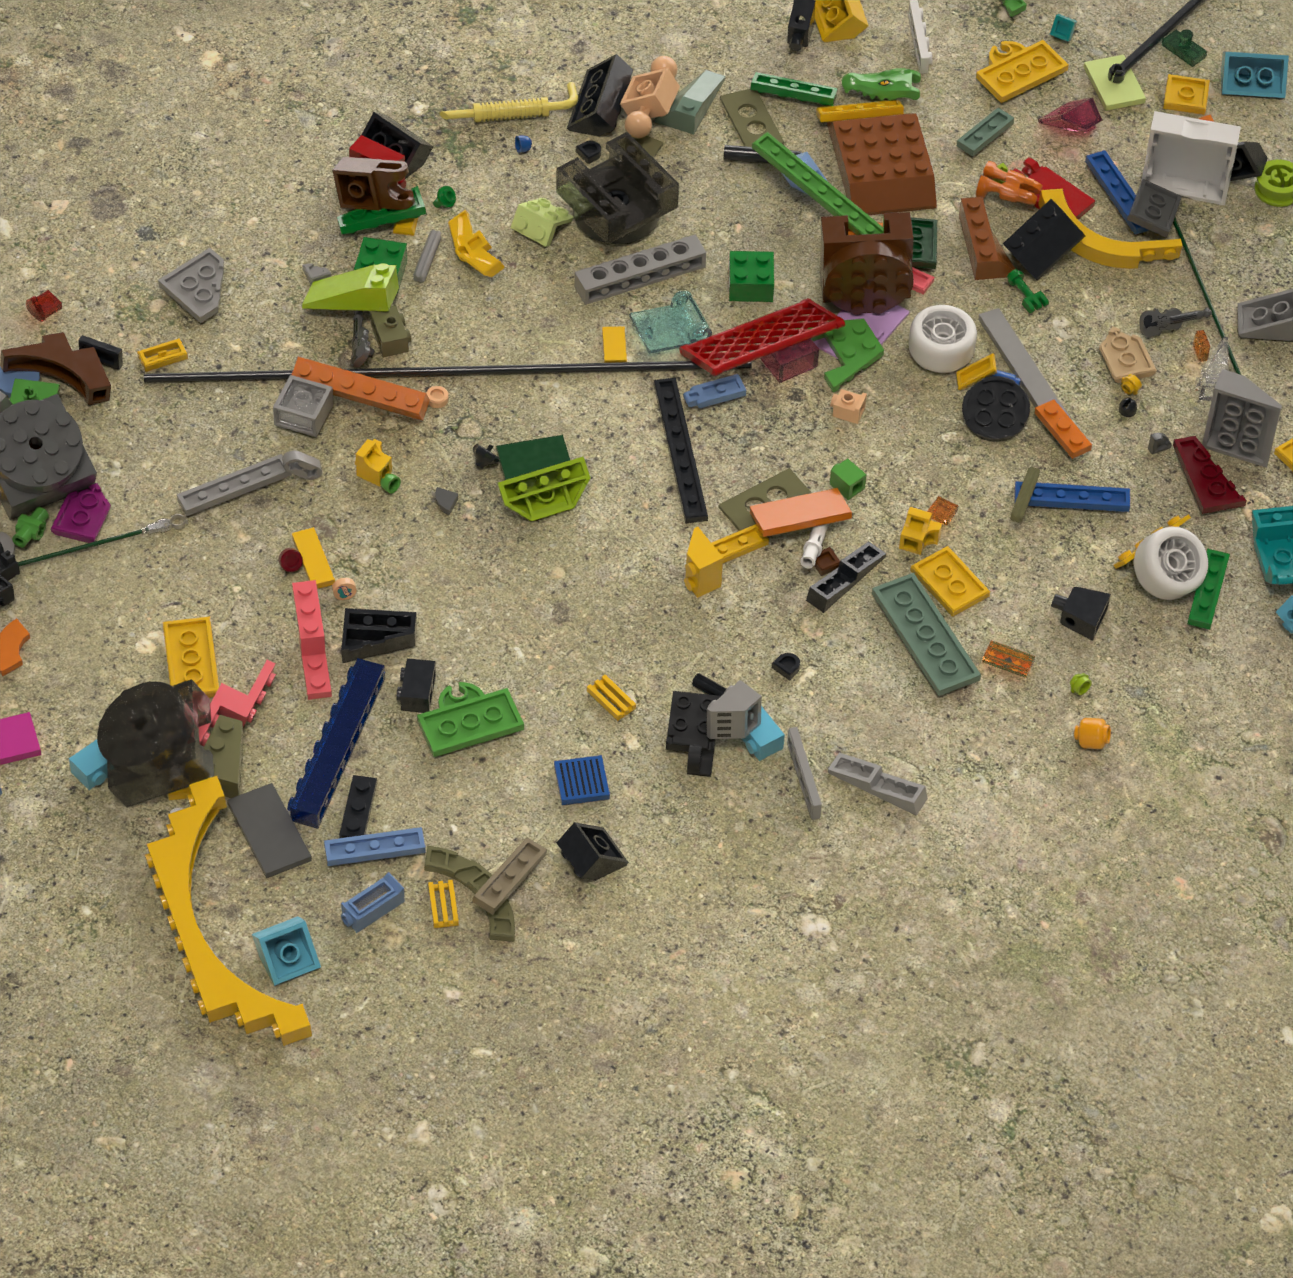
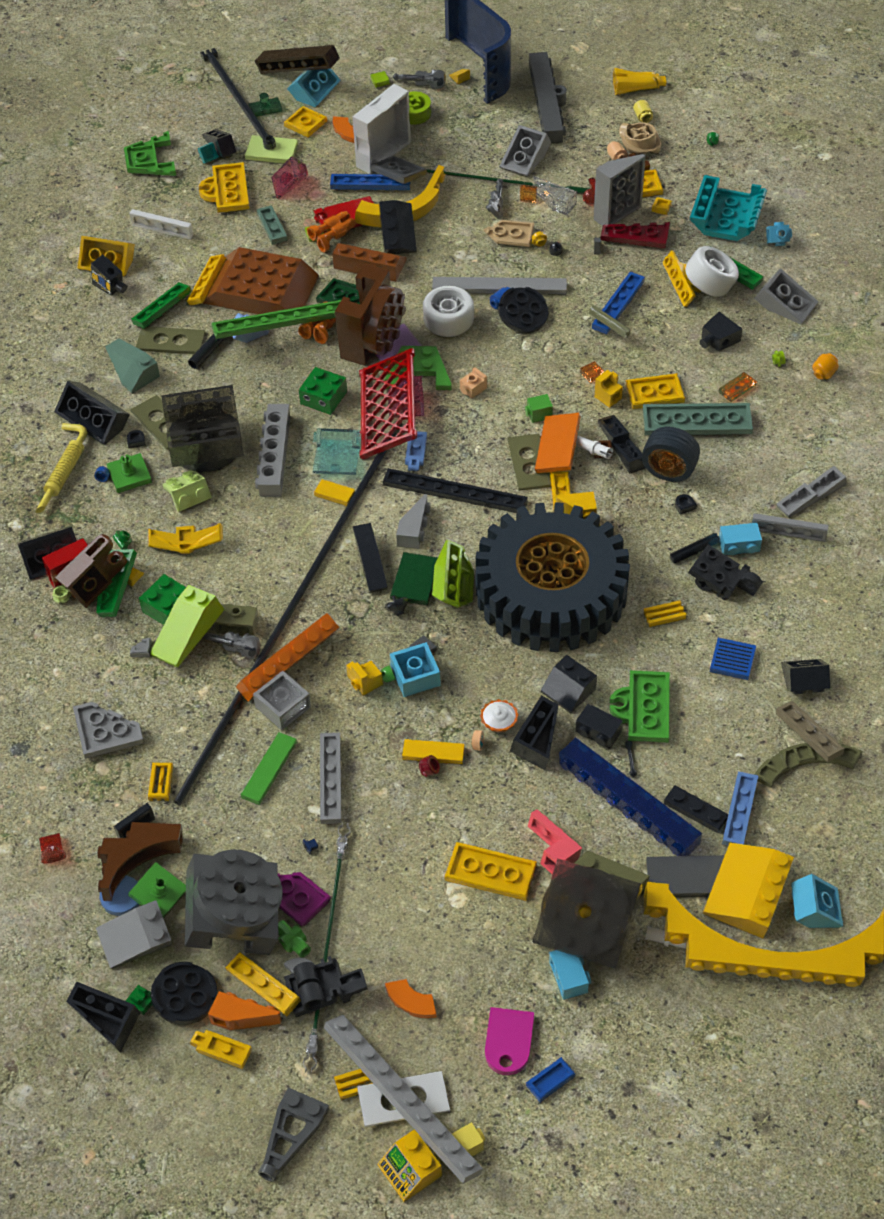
camera: 60 degrees left, 0 degrees up
light grey beam [282,450,322,480] -> none
coral bracket [292,580,332,700] -> none
medium blue window [341,872,405,933] -> none
light grey axle [413,229,441,283] -> none
light nougat tile [426,386,449,408] -> none
yellow tile [428,880,459,928] -> none
light nougat brick [620,56,680,138] -> none
light grey slope [707,680,762,739] -> none
bright green animal [842,68,921,101] -> none
yellow tile [956,353,997,390] -> none
green hinge [1007,269,1049,313] -> none
orange plate [1034,399,1092,459] -> none
none -> bright green tile [106,453,152,493]
none -> black slope [202,129,237,159]
none -> bright green tile [241,732,297,805]
none -> dark brown brick [255,45,340,74]
none -> dark blue piece [302,839,318,855]
none -> black slope [352,523,388,593]
none -> medium azure brick [390,642,441,697]
none -> light grey slope [396,494,431,549]
none -> black wheel [475,502,630,652]
none -> white piece [480,699,519,733]
none -> black slope [541,654,597,713]
none -> black hinge [625,740,637,777]
none -> black wheel [642,426,700,482]
none -> yellow tile [651,197,672,215]
none -> yellow slope [702,843,794,939]
none -> light grey slope [754,268,818,324]

